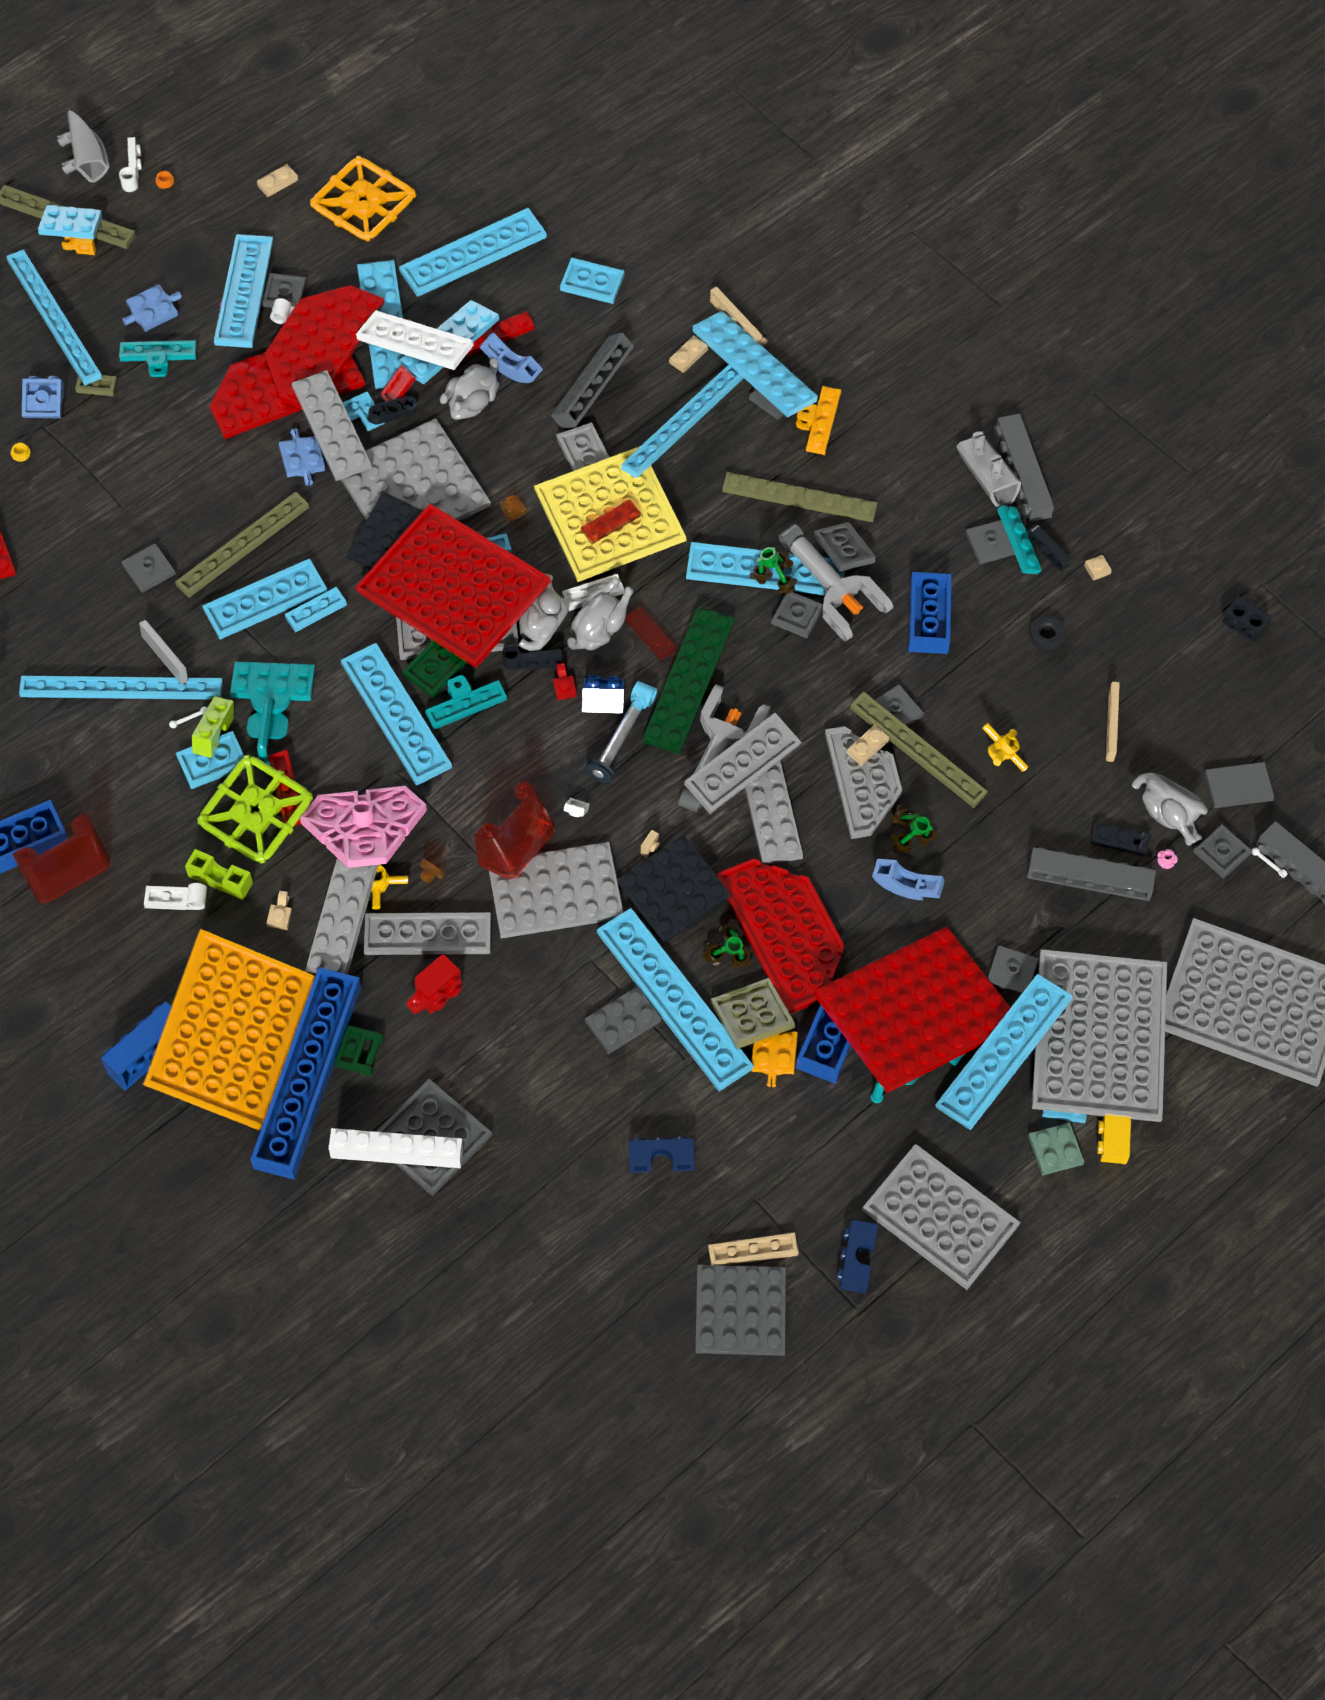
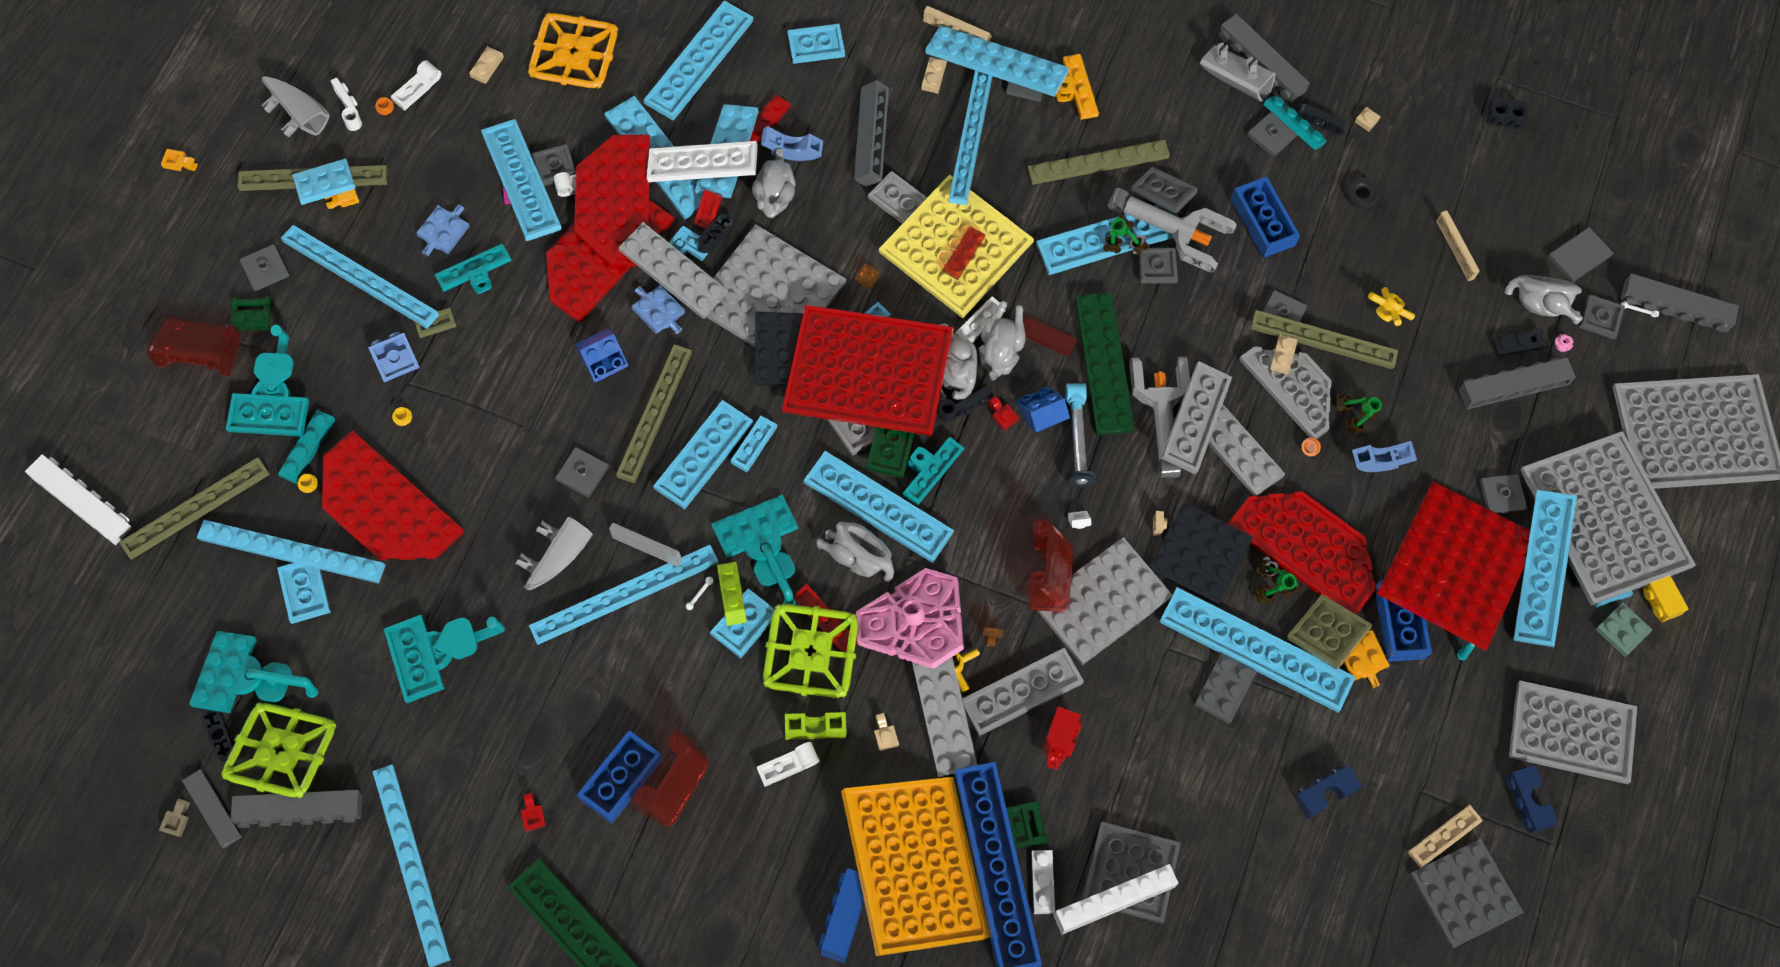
camera: 30 degrees left, 5 degrees up
none -> white plate [391,60,441,111]
none -> light grey piece [515,517,593,590]
none -> blue slope [575,328,628,383]
none -> light grey piece [816,522,894,582]
none -> white plate [1031,850,1055,914]
none -> orange plate [1301,437,1321,456]

